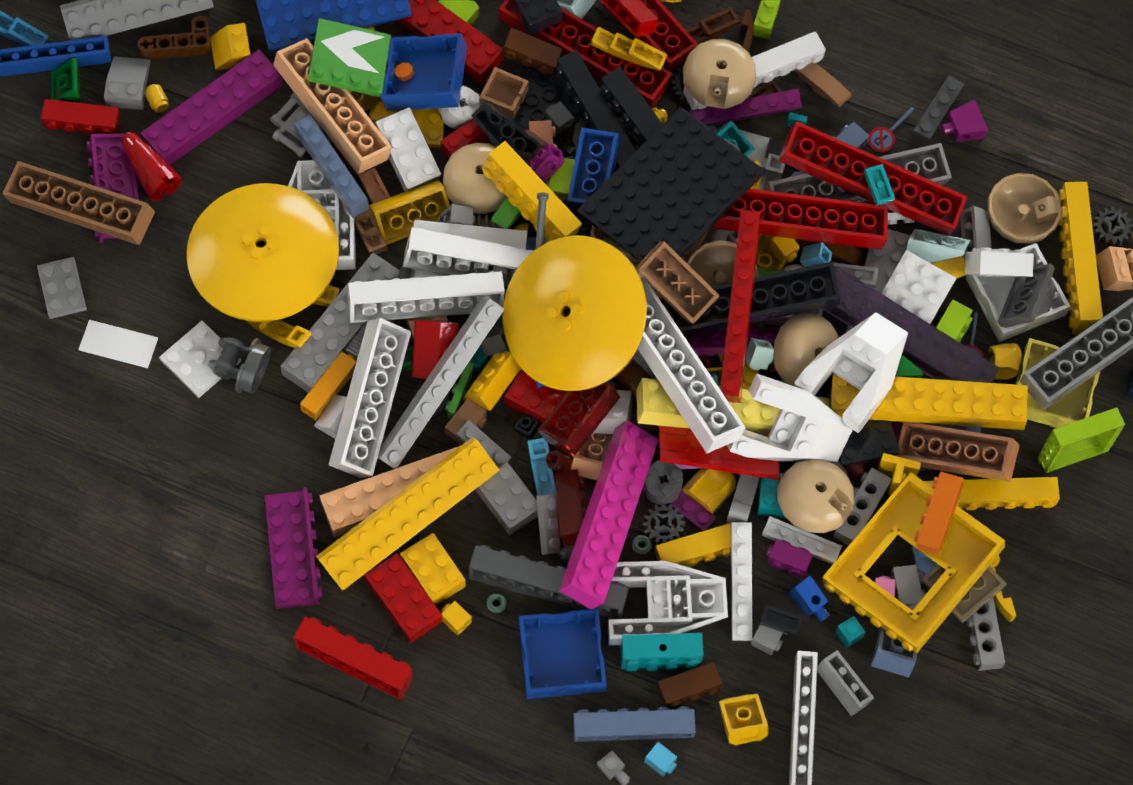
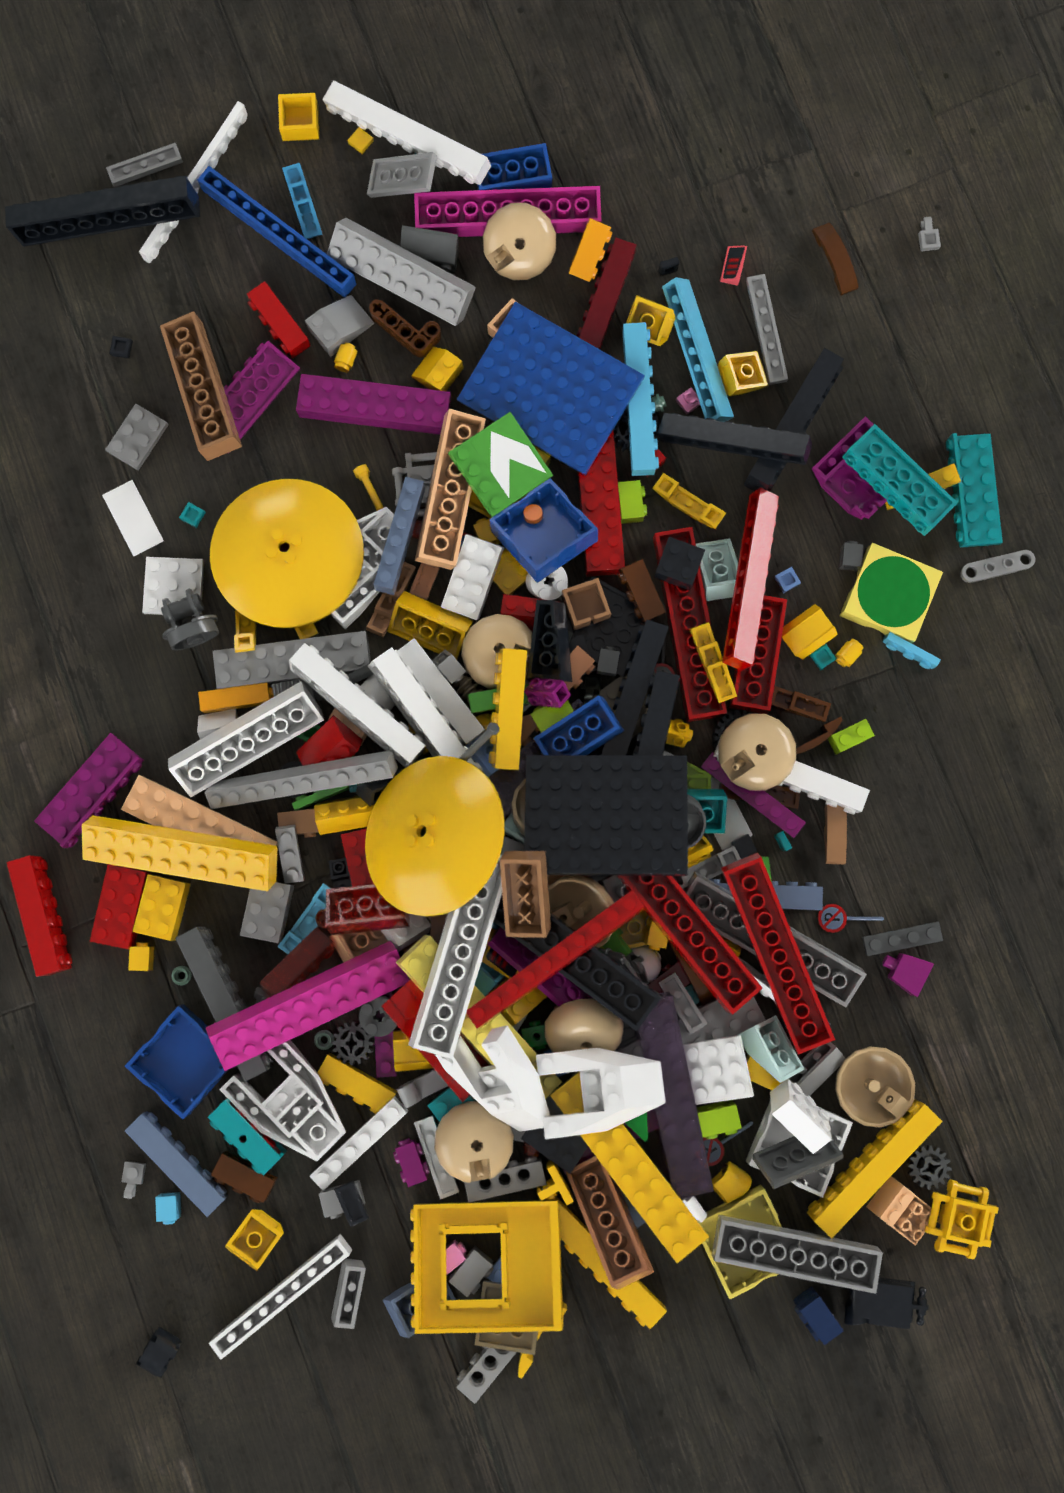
camera: 50 degrees right, 15 degrees up
green slope [51,58,81,103] -> none
red cone [122,132,182,201] -> none
light grey plate [536,494,561,555] -> none
light aqua brick [745,338,774,370] -> none
blue torso [787,576,830,622] -> none
medium azure brick [800,242,832,267] -> none
teal brick [835,616,865,648] -> none
teal plate [863,164,895,206] -> none
orange brick [914,471,964,556] -> none
lime window [1038,407,1125,473] -> none
none -> teal tile [179,502,206,528]
none -> yellow piece [353,464,384,511]

